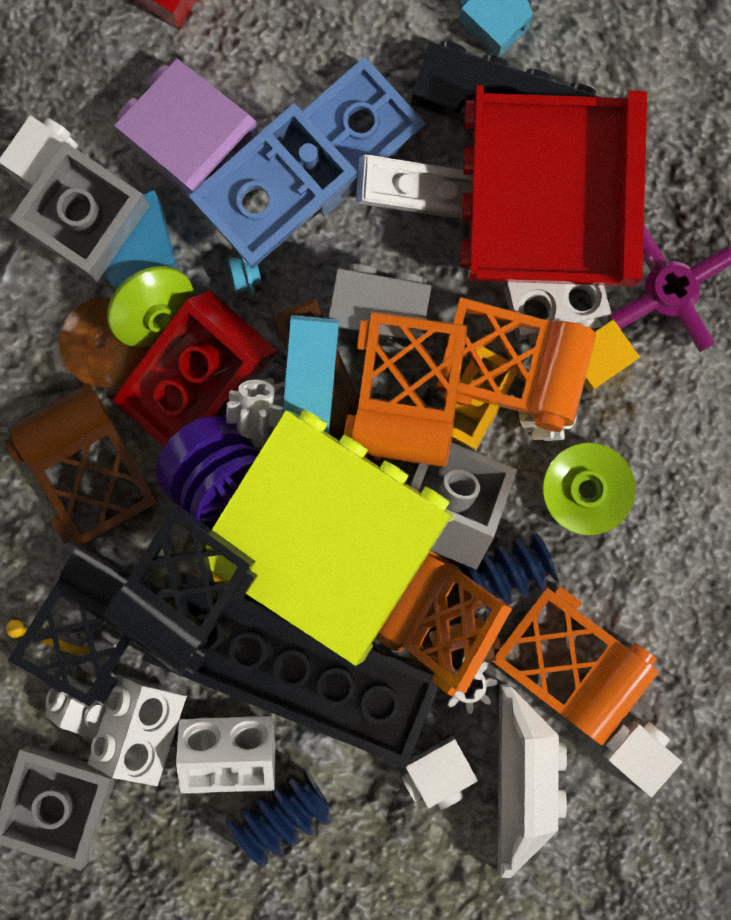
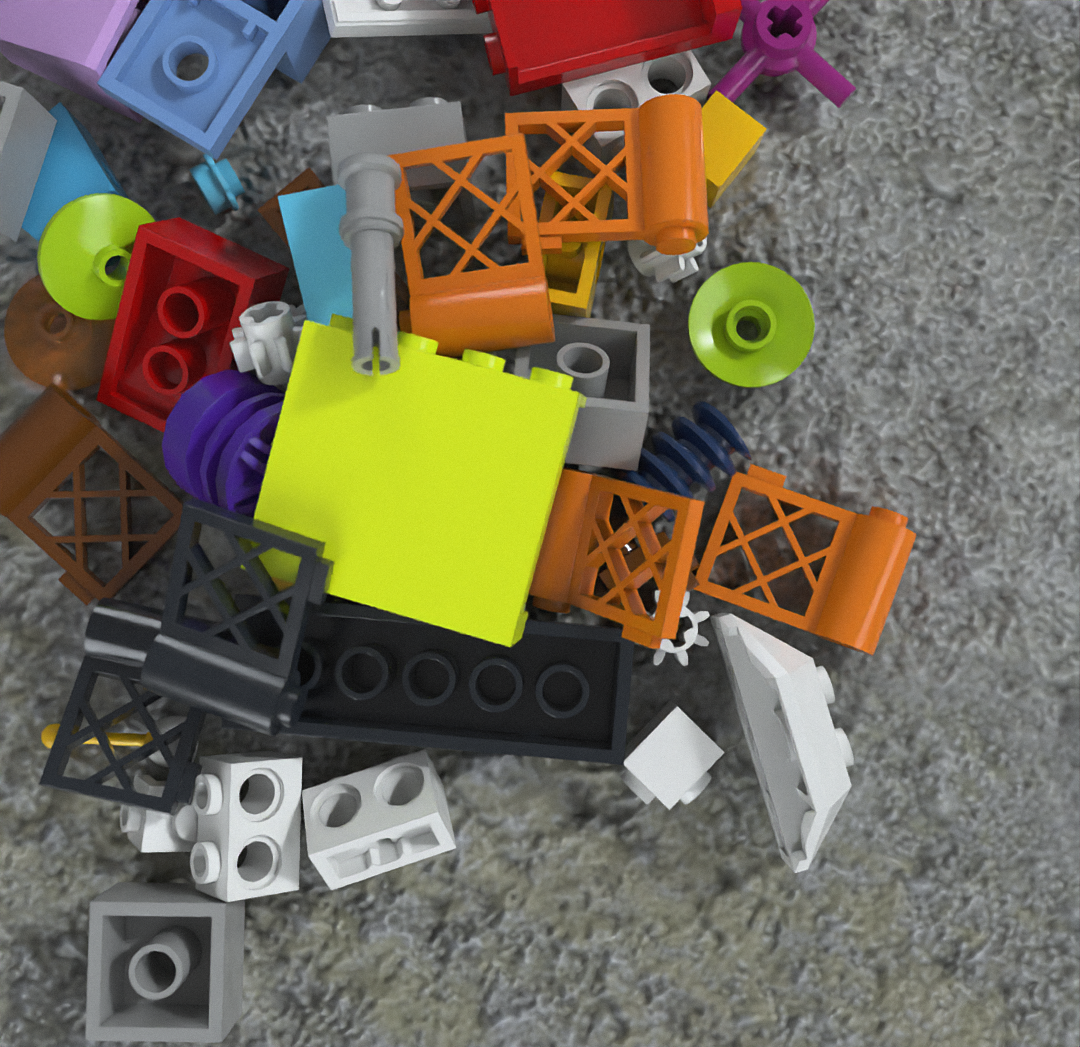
camera: 15 degrees left, 0 degrees up
dark blue piece [226,768,331,867] -> none
white brick [602,721,682,798] -> none
none -> light grey pin [337,153,404,375]

